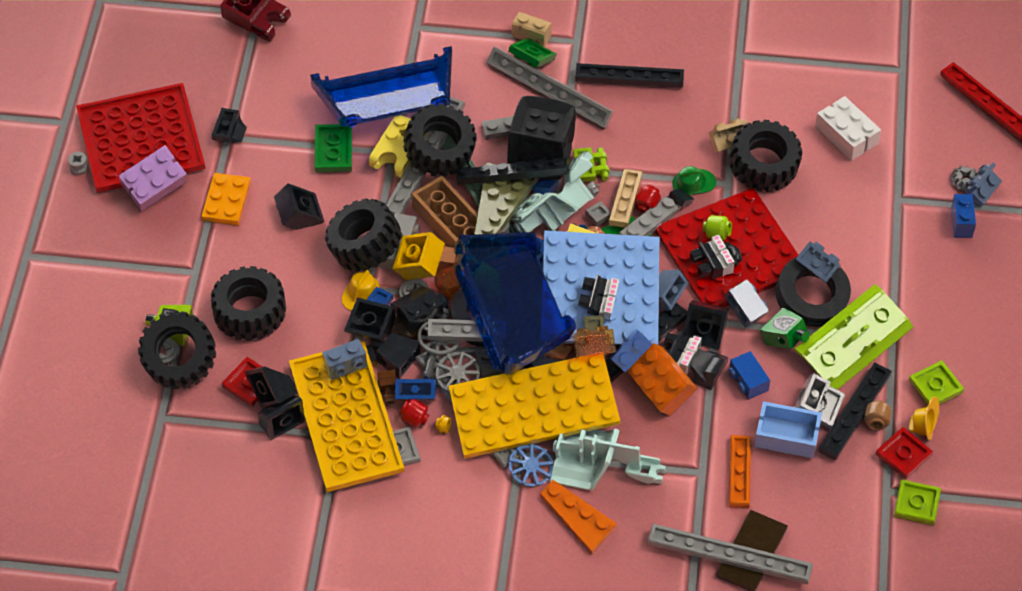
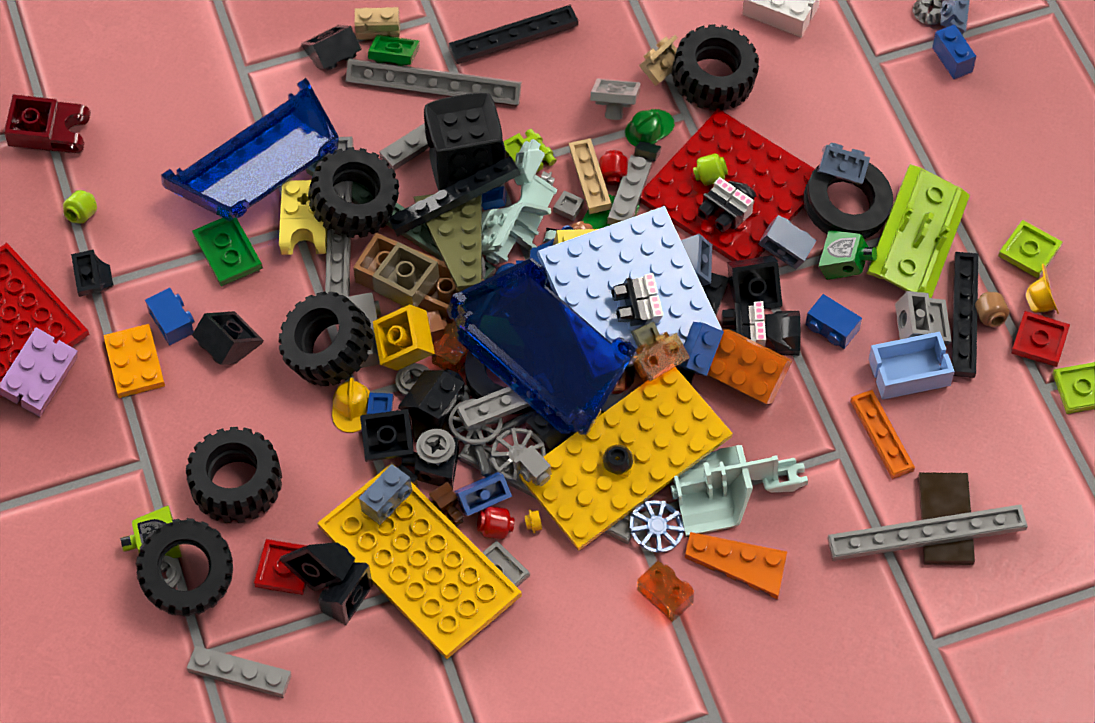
camera: 25 degrees left, 5 degrees up
none -> lime head [63,190,97,224]
none -> blue brick [145,287,195,346]
none -> light grey plate [187,646,292,698]
none -> black slope [301,25,362,71]
none -> dark tan brick [372,242,439,307]
none -> light grey gear [416,429,455,465]
none -> light grey brick [513,445,552,486]
none -> light grey plate [590,79,641,120]
none -> black plate [603,445,633,475]
none -> clear orange brick [637,560,694,622]

